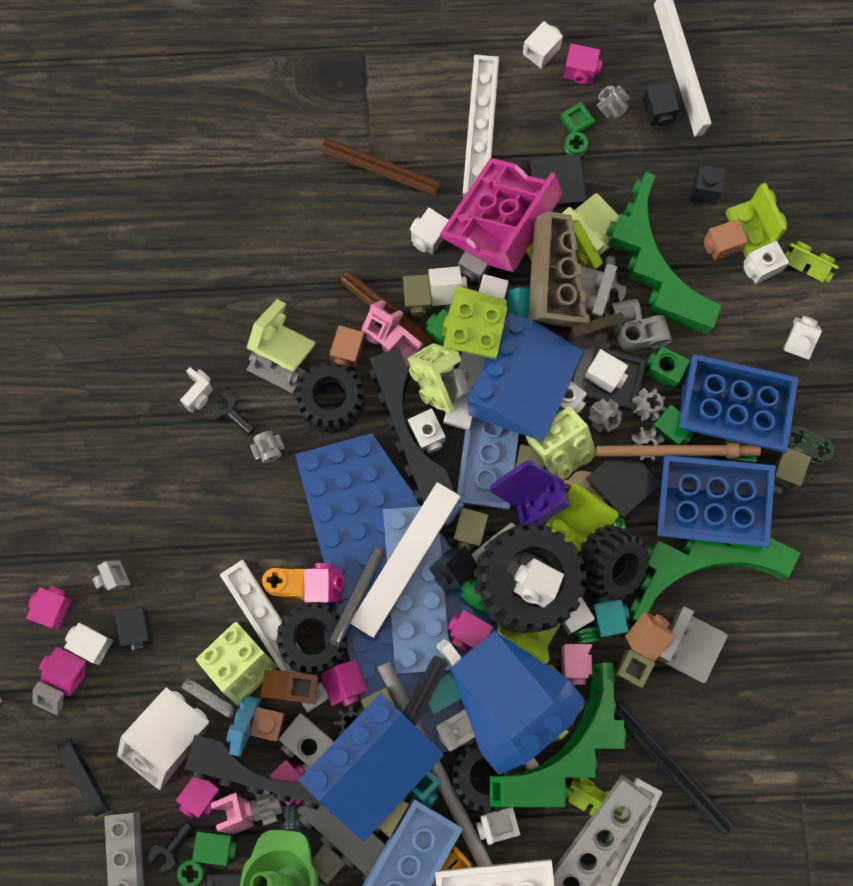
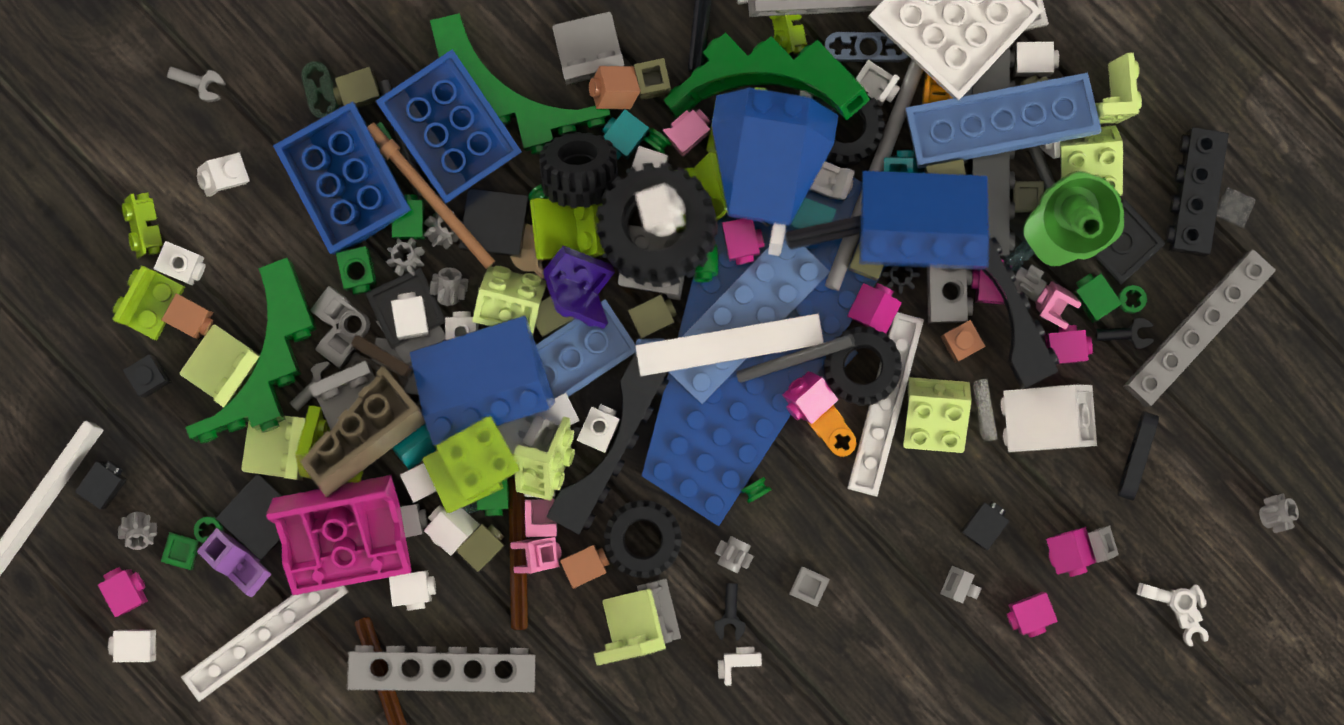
camera: 125 degrees left, 10 degrees up
white brick [64,623,113,665] -> none
dark azure hinge [226,695,262,756] -> none
reddish brown slope [260,669,320,705] -> none
black brick [429,545,478,591] -> none
none -> yellowish green bracket [180,325,260,407]
none -> medium lavender brick [197,528,271,598]
none -> light grey brick [348,645,535,692]
none -> green bush [741,477,772,504]
none -> light grey tile [789,566,830,607]
none -> sand blue beam [824,32,909,62]

